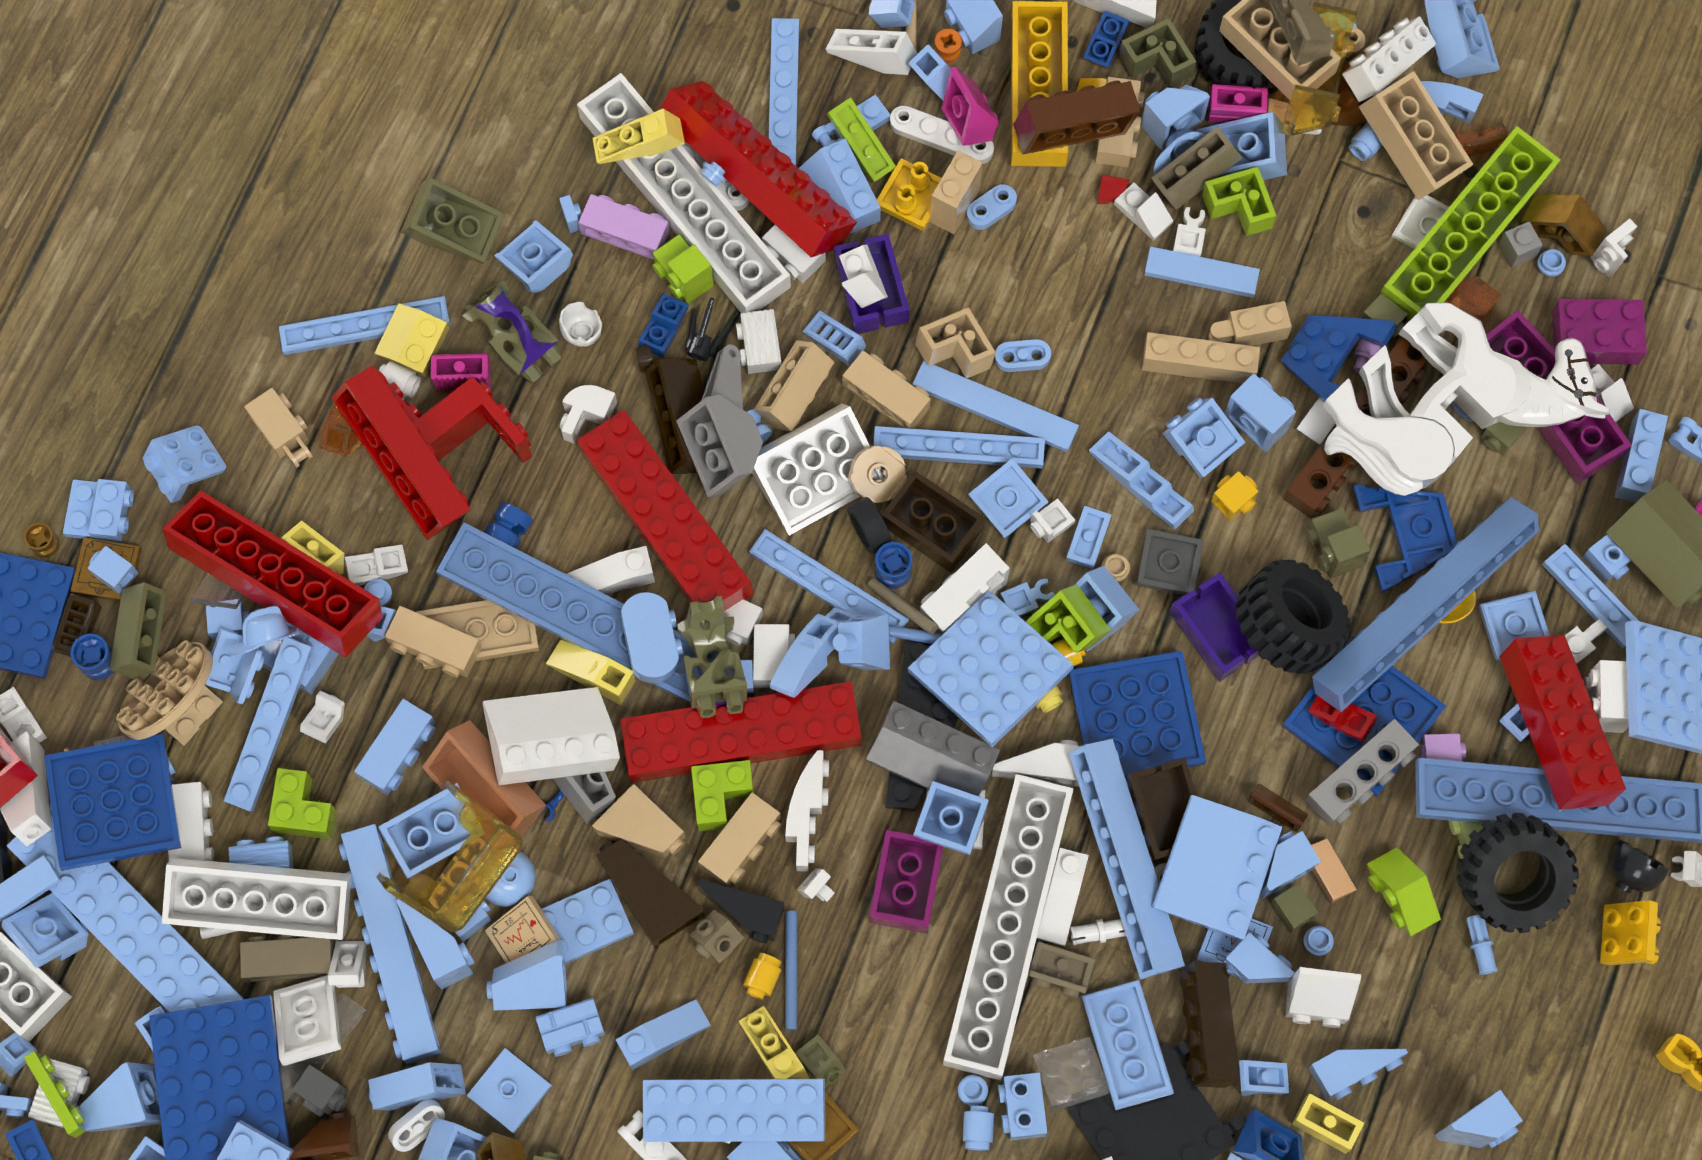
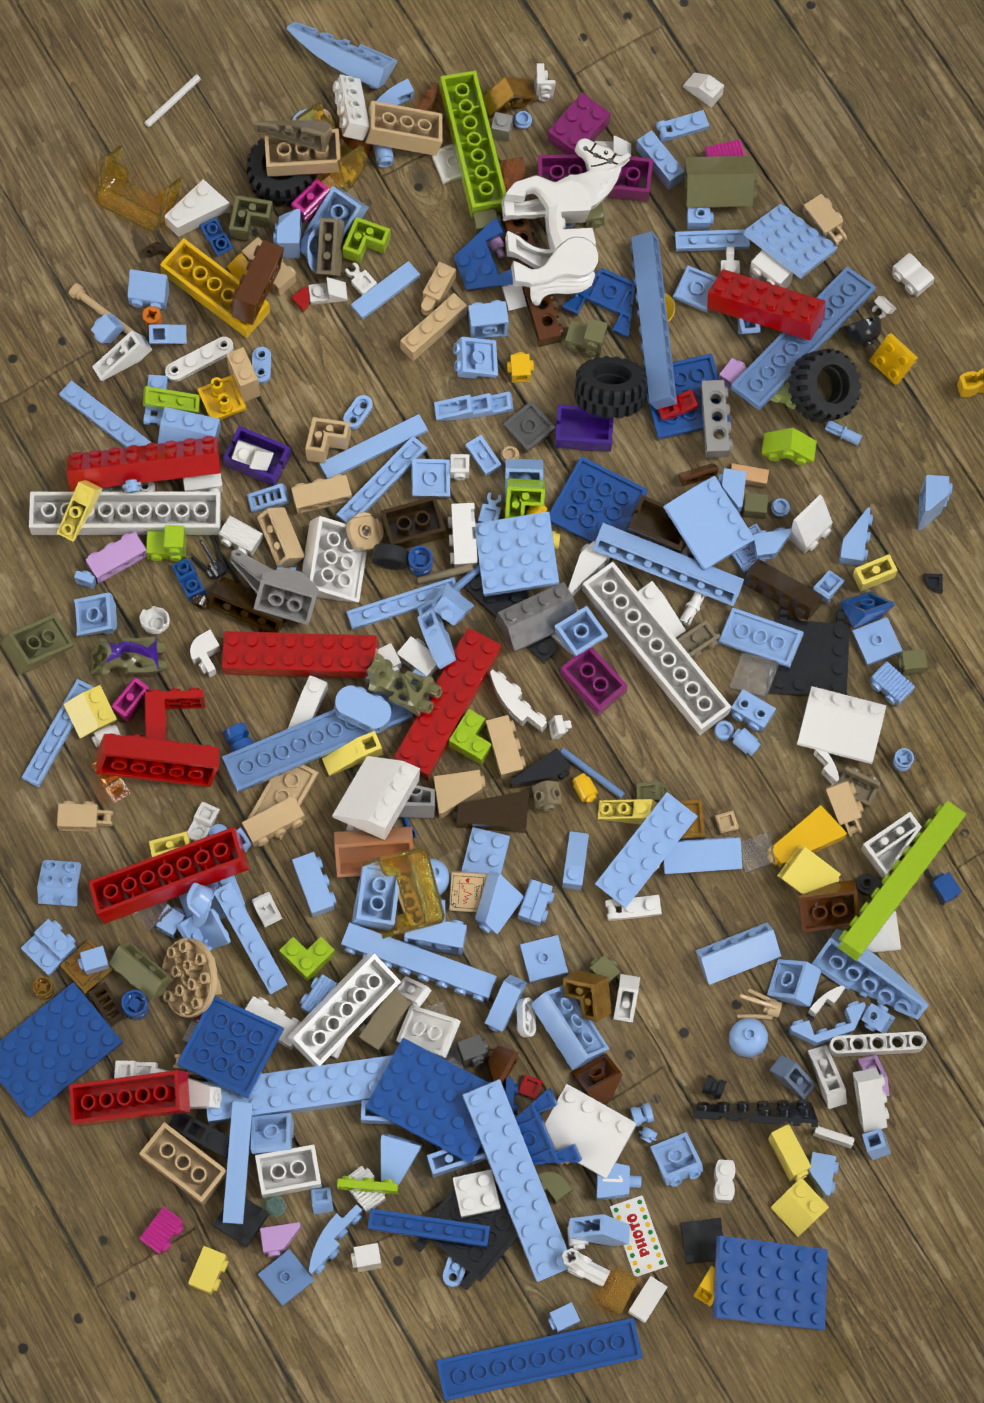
camera: 55 degrees left, 0 degrees up
dark pink slope [941,67,998,146] -> none

